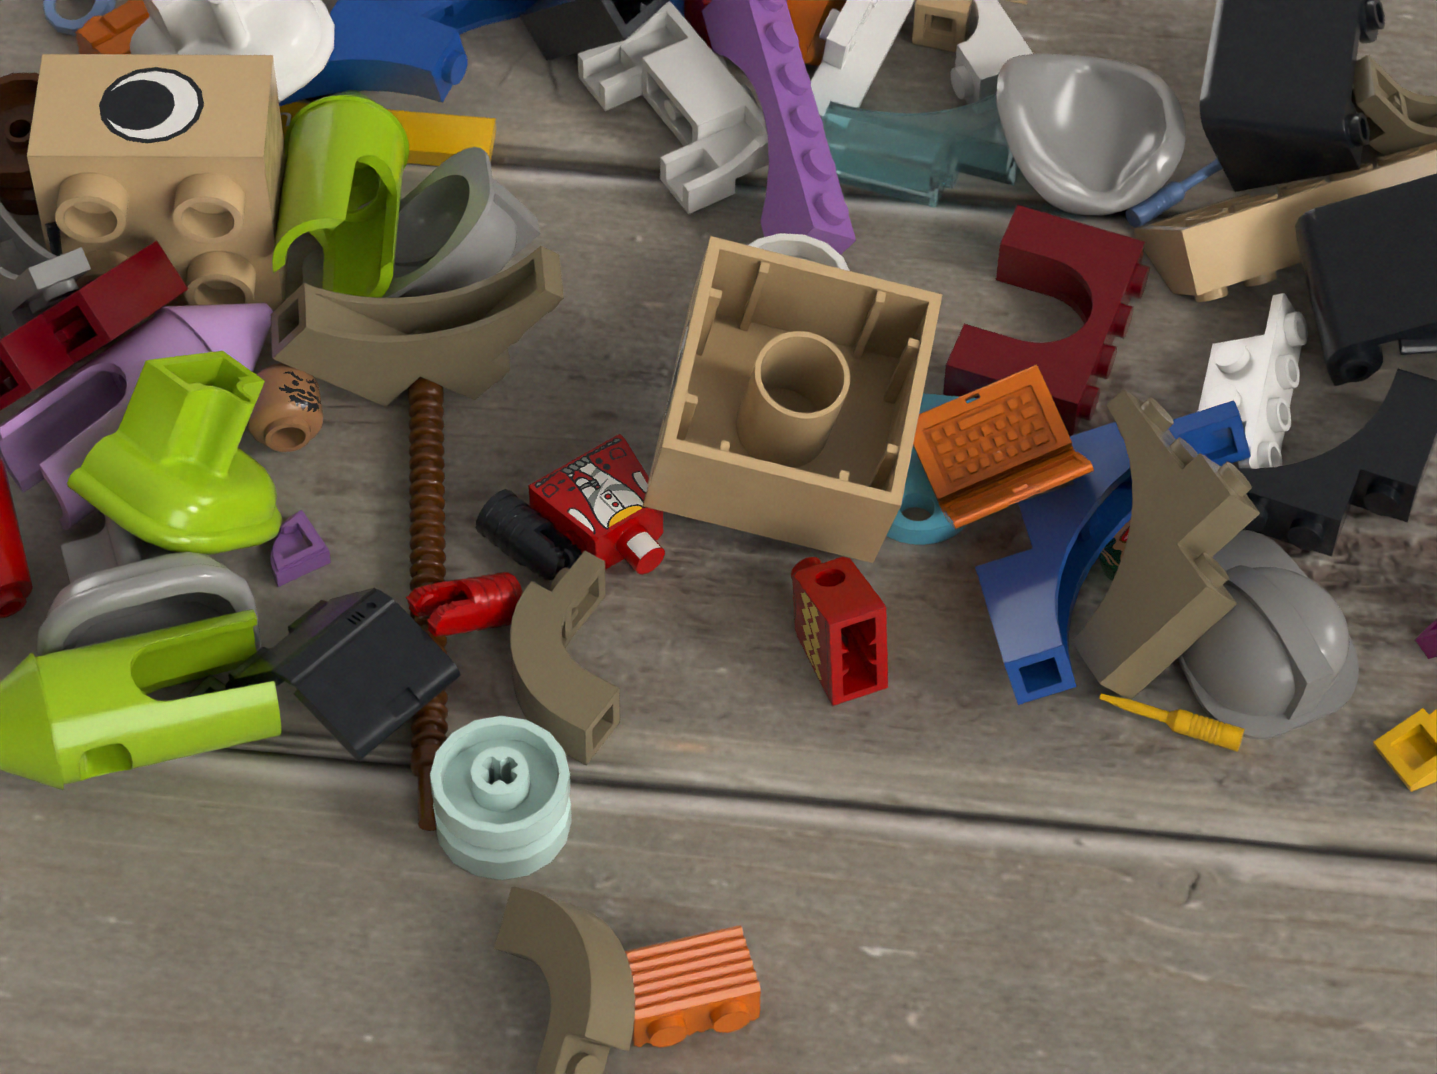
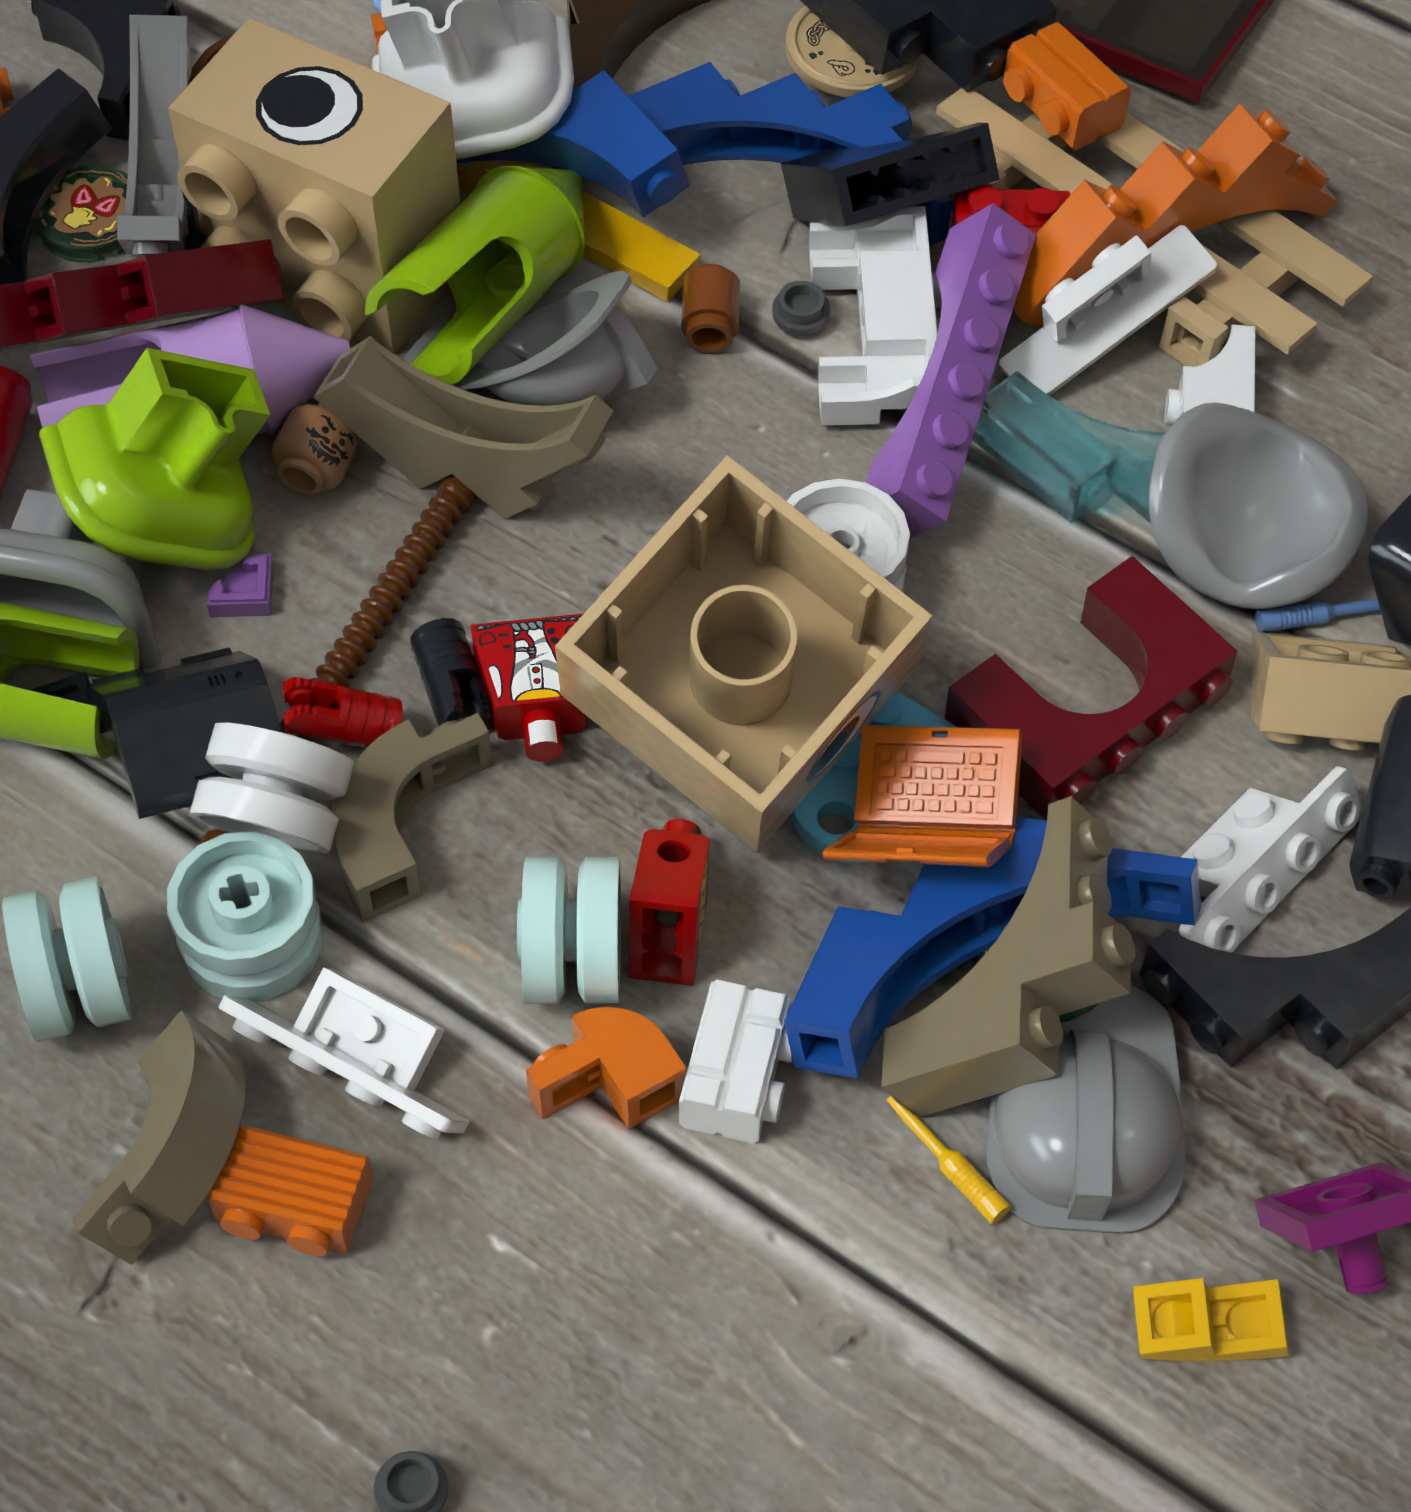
camera: 30 degrees right, 5 degrees up
none -> light aqua wheel [2,876,132,1042]
none -> white wheel [189,723,354,854]
none -> white bracket [218,967,470,1139]
none -> light aqua wheel [517,857,621,1004]
none -> orange brick [526,1007,687,1129]
none -> white brick [679,979,792,1144]
none -> dark orange brick [681,264,741,353]
none -> dark grey plate [772,281,830,335]

